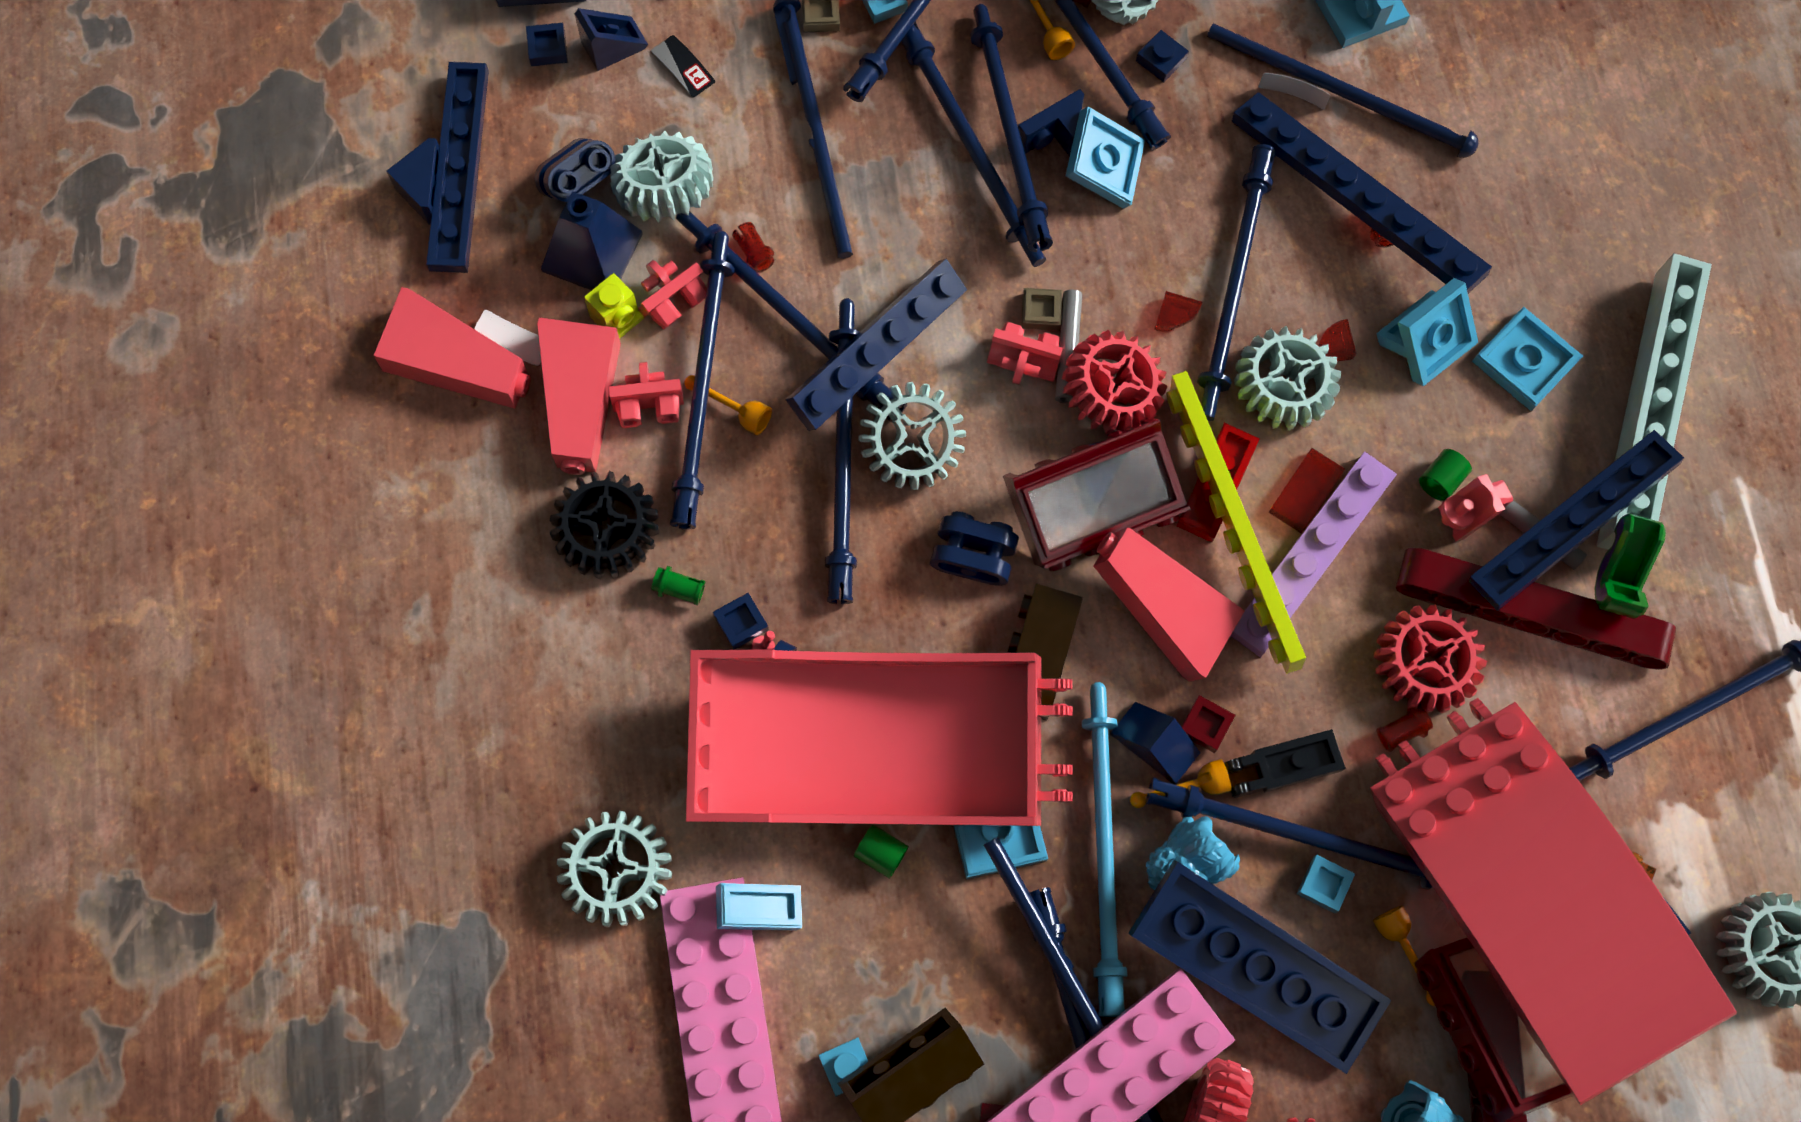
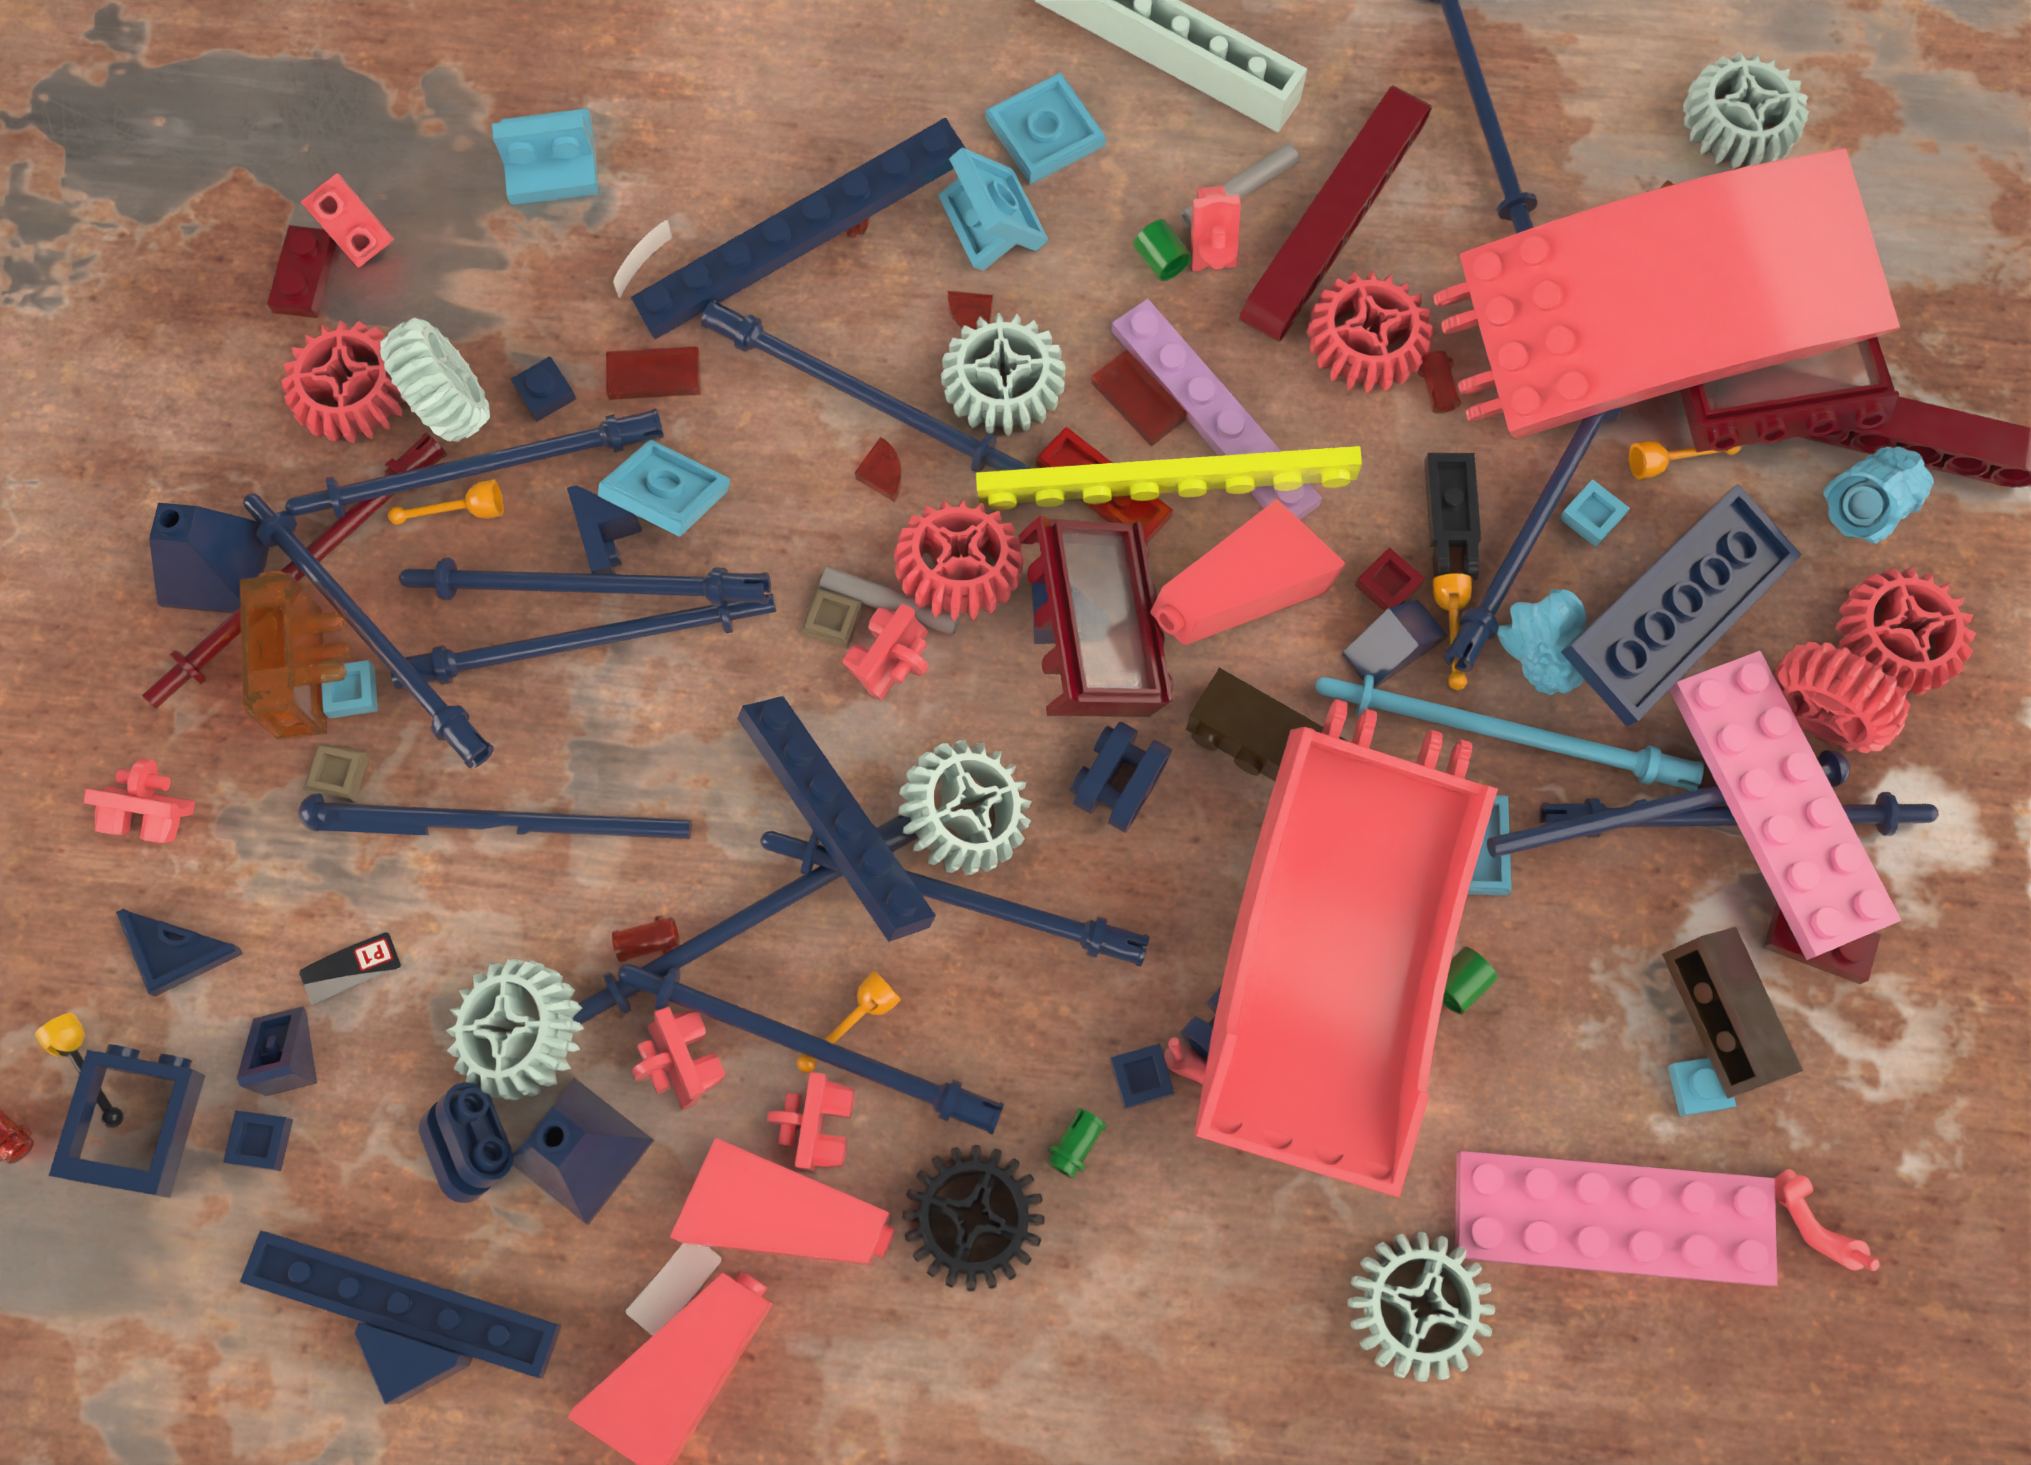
camera: 70 degrees left, 0 degrees up
neon yellow brick [584,273,644,339] -> none
tile [716,883,802,931] -> none
dark blue bar [1207,23,1479,158] -> none
dark blue plate [1469,430,1684,611] -> none
green animal [1594,514,1666,619] -> none
none -> clear red tile [606,346,701,400]

